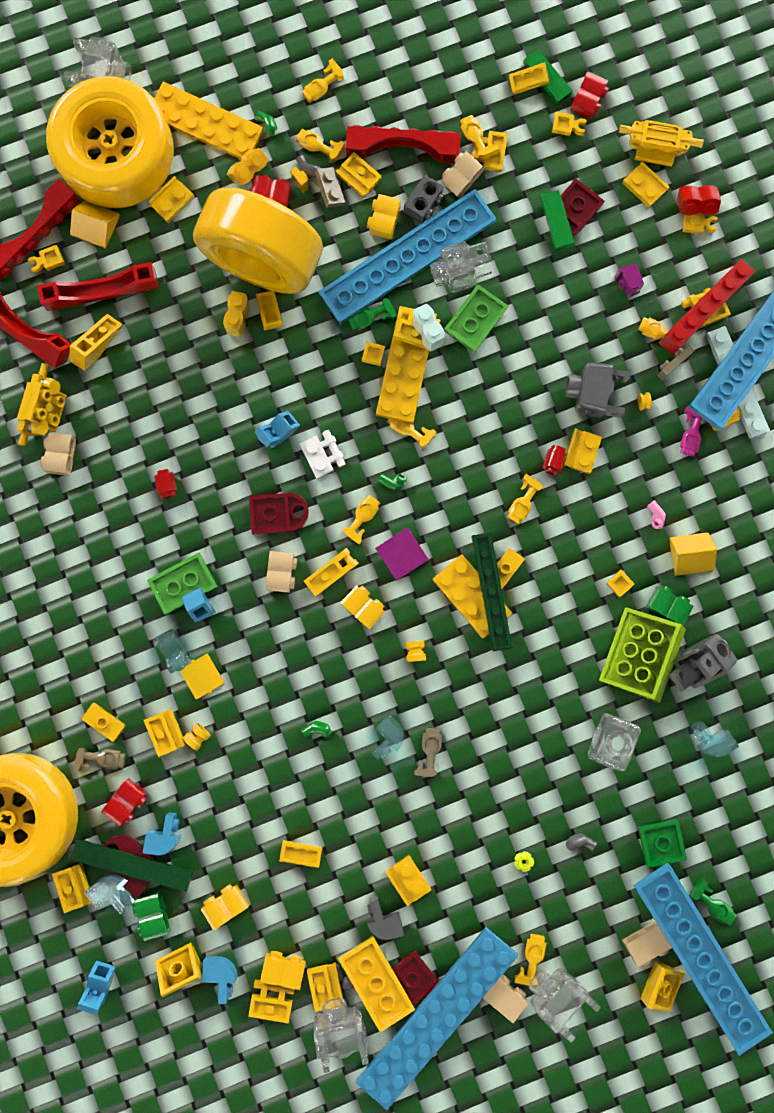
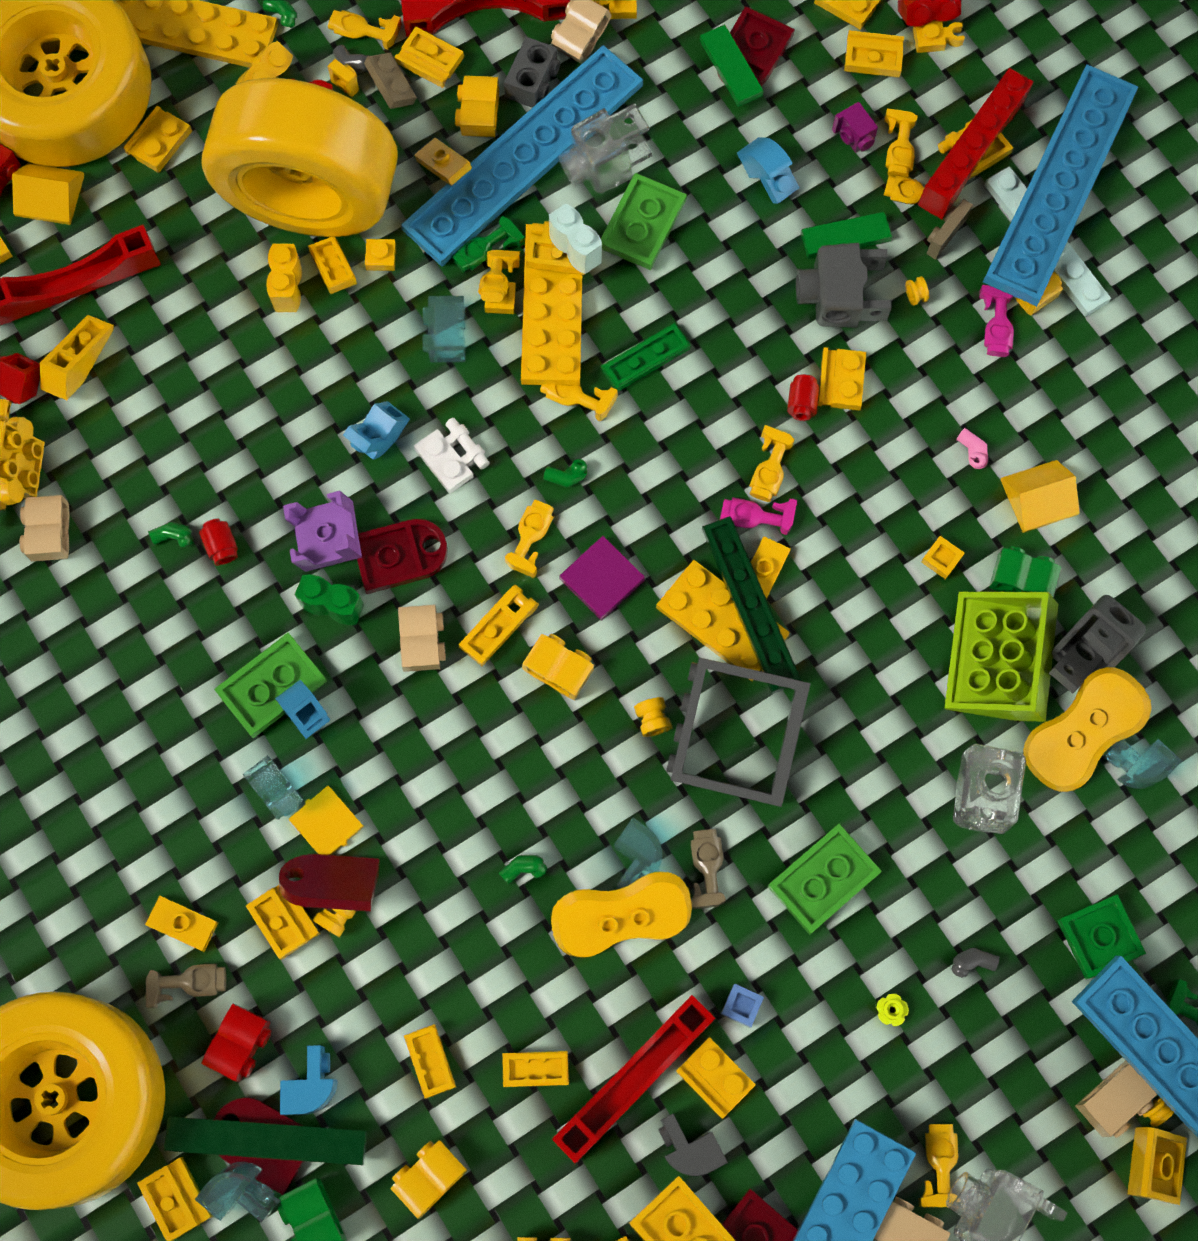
camera: 10 degrees left, 10 degrees down
none -> green arm [148,522,194,547]
none -> dark red tile [279,854,379,912]
none -> medium lavender panel [283,491,362,572]
none -> green brick [294,574,364,625]
none -> yellow plate [365,239,396,271]
none -> yellow plate [404,1024,456,1099]
none -> yellow plate [414,138,472,186]
none -> clear light blue brick [423,296,466,362]
none -> yellow piece [478,250,520,302]
none -> yellow plate [551,872,692,958]
none -> red arch [552,995,715,1164]
none -> green tile [601,323,691,392]
none -> dark grey window [666,657,811,807]
none -> dark pink piece [720,497,797,535]
none -> medium blue plate [721,984,764,1028]
none -> dark azure brick [737,137,800,204]
none -> bright green plate [767,824,882,935]
none -> green tile [801,212,892,259]
none -> yellow plate [844,30,904,77]
none -> yellow piece [884,108,918,177]
none -> yellow plate [1023,667,1151,792]
none -> yellow bush [1143,1097,1174,1127]

